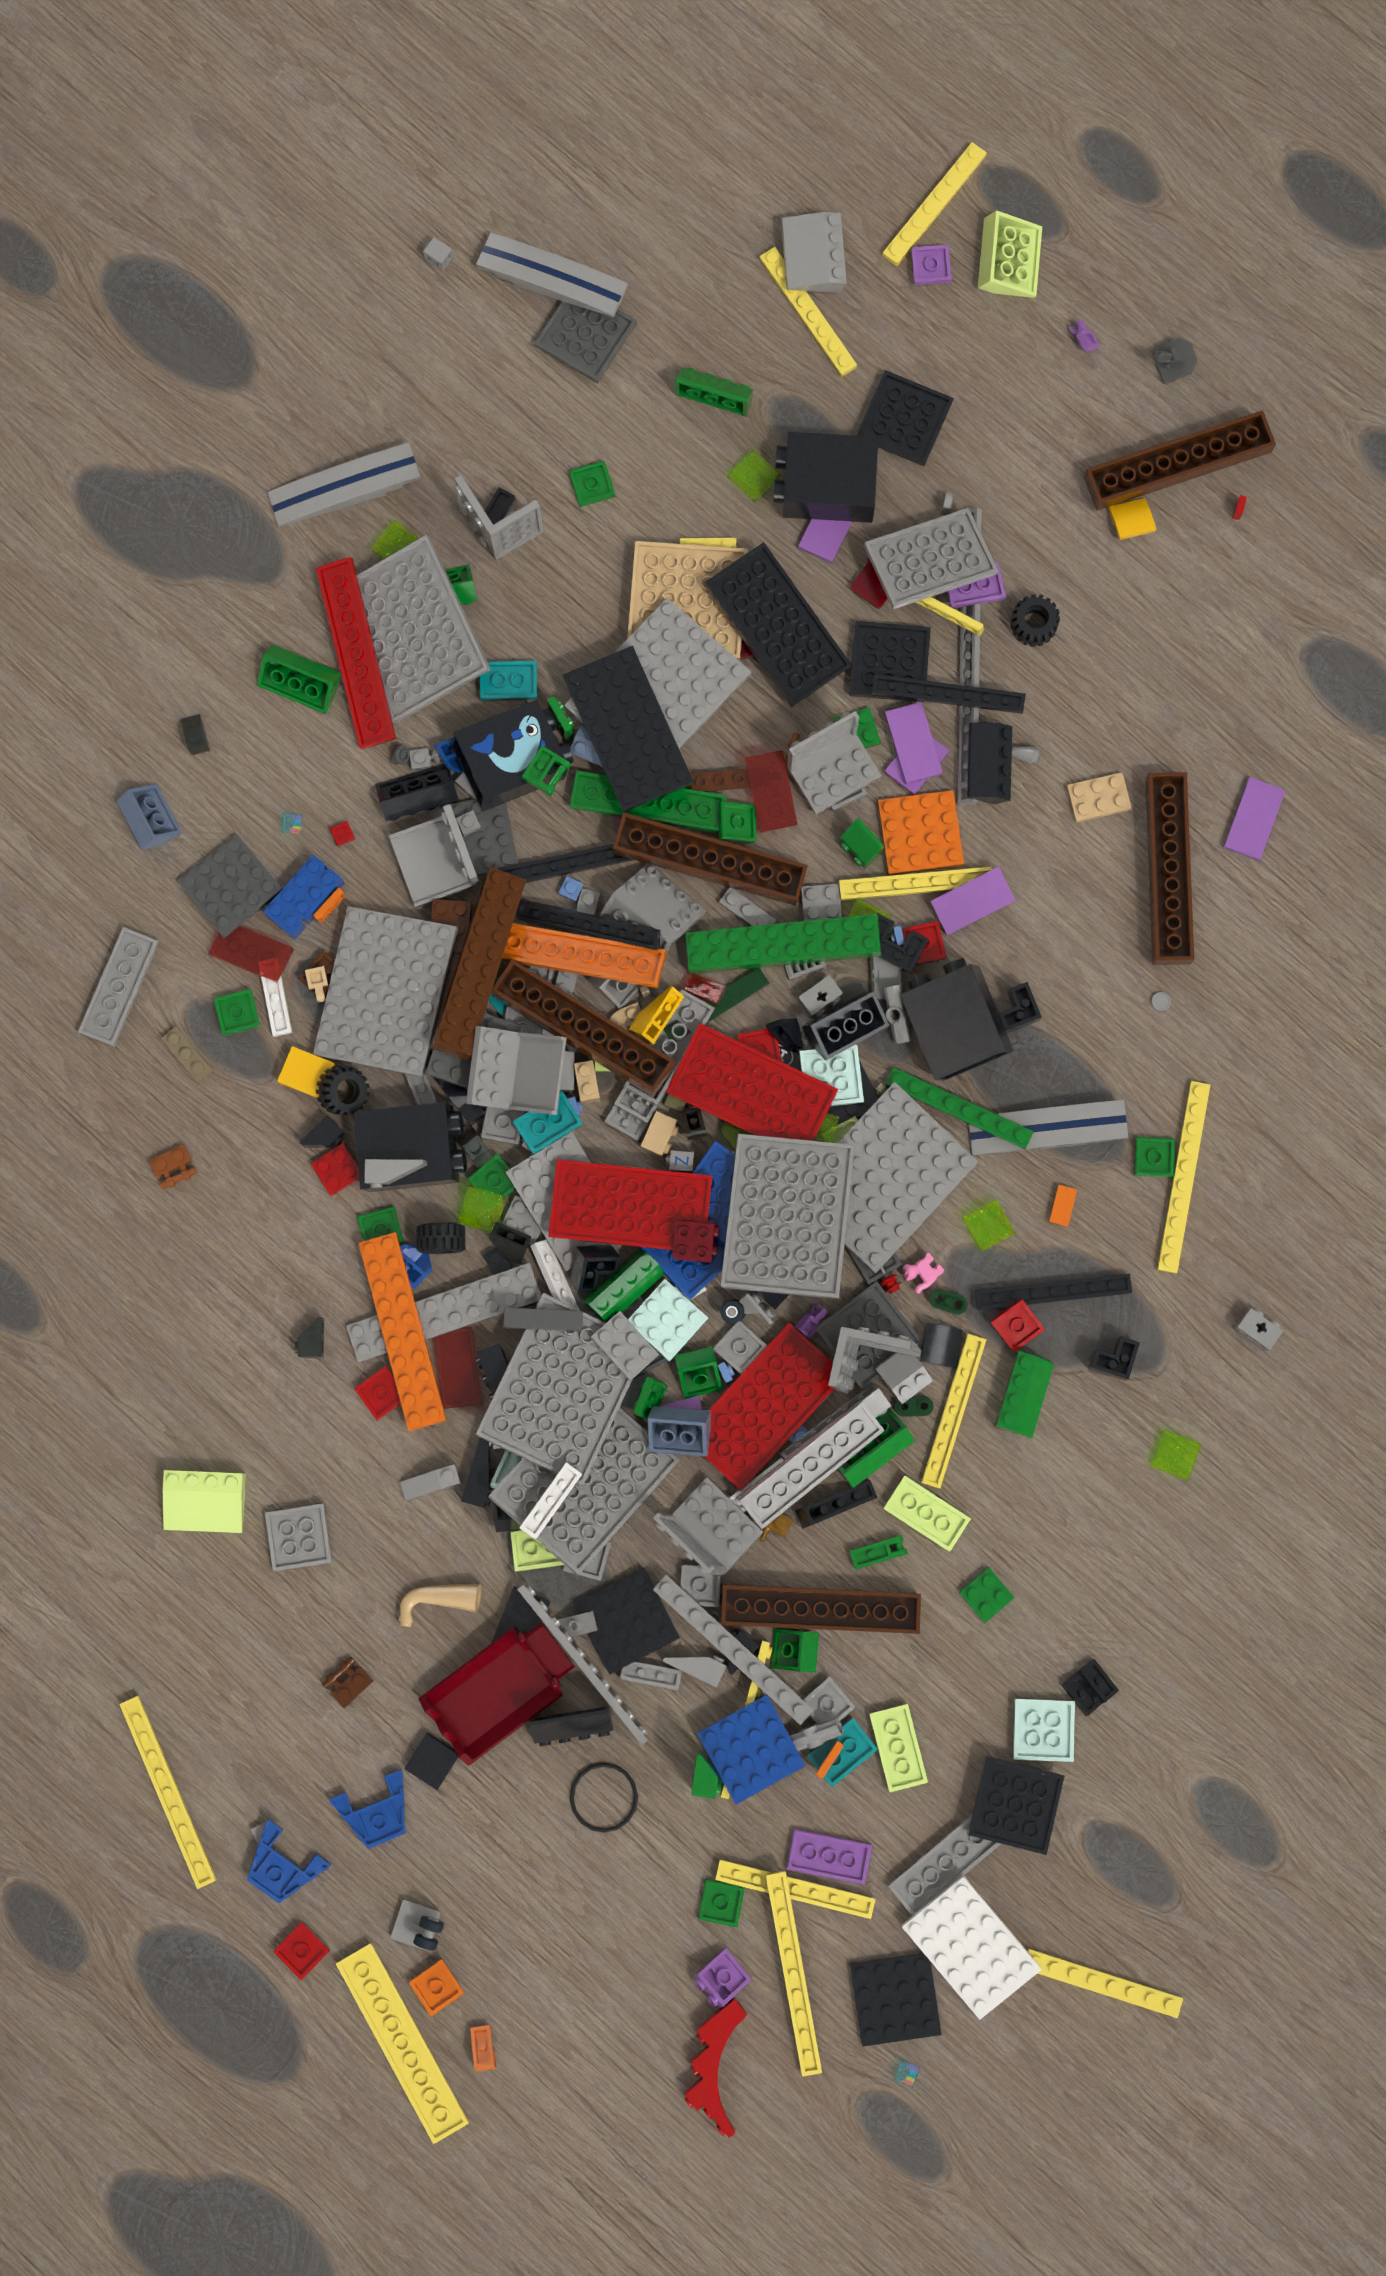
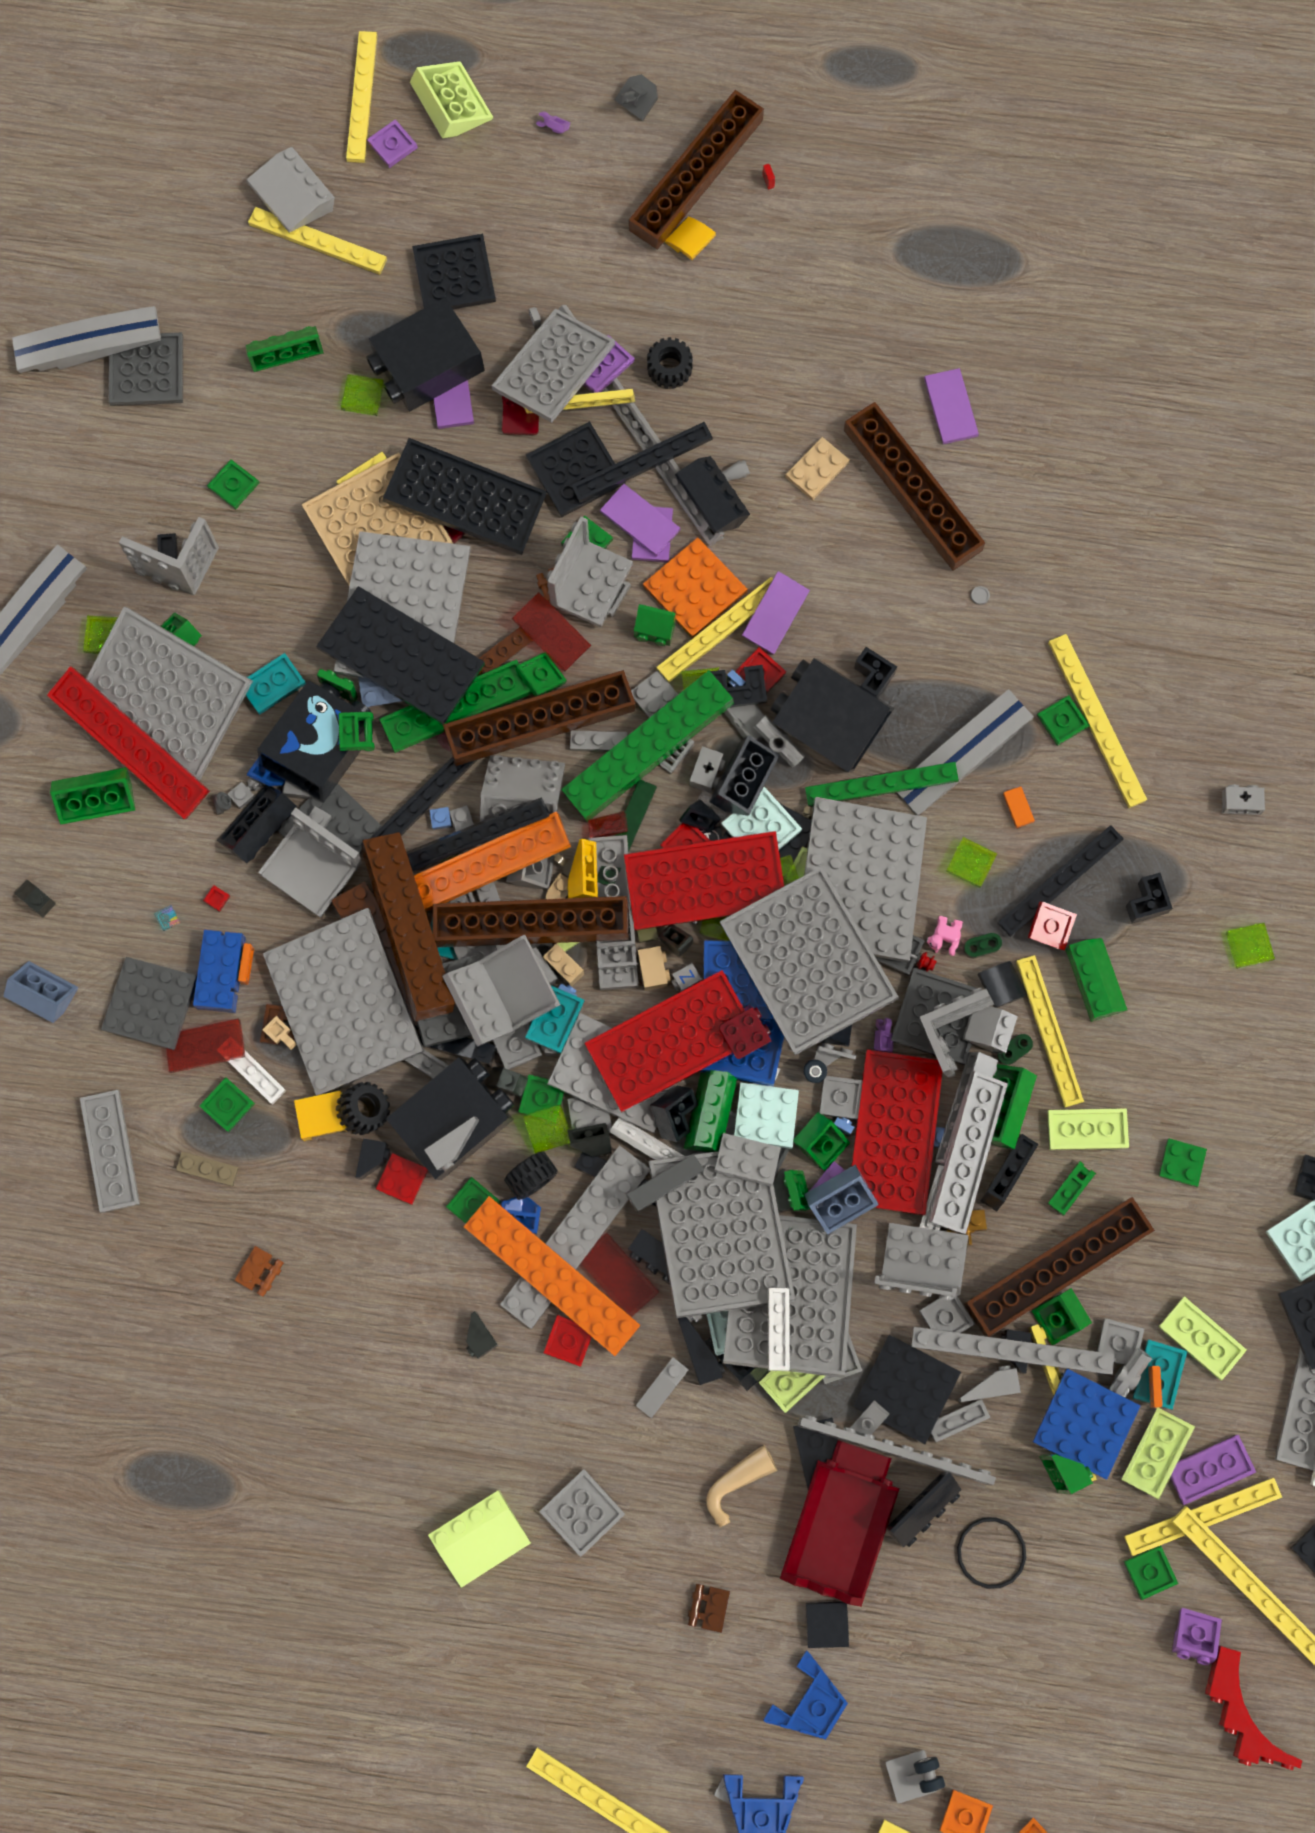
camera: 35 degrees left, 5 degrees down
none -> yellowish green plate [1122,1408,1195,1500]

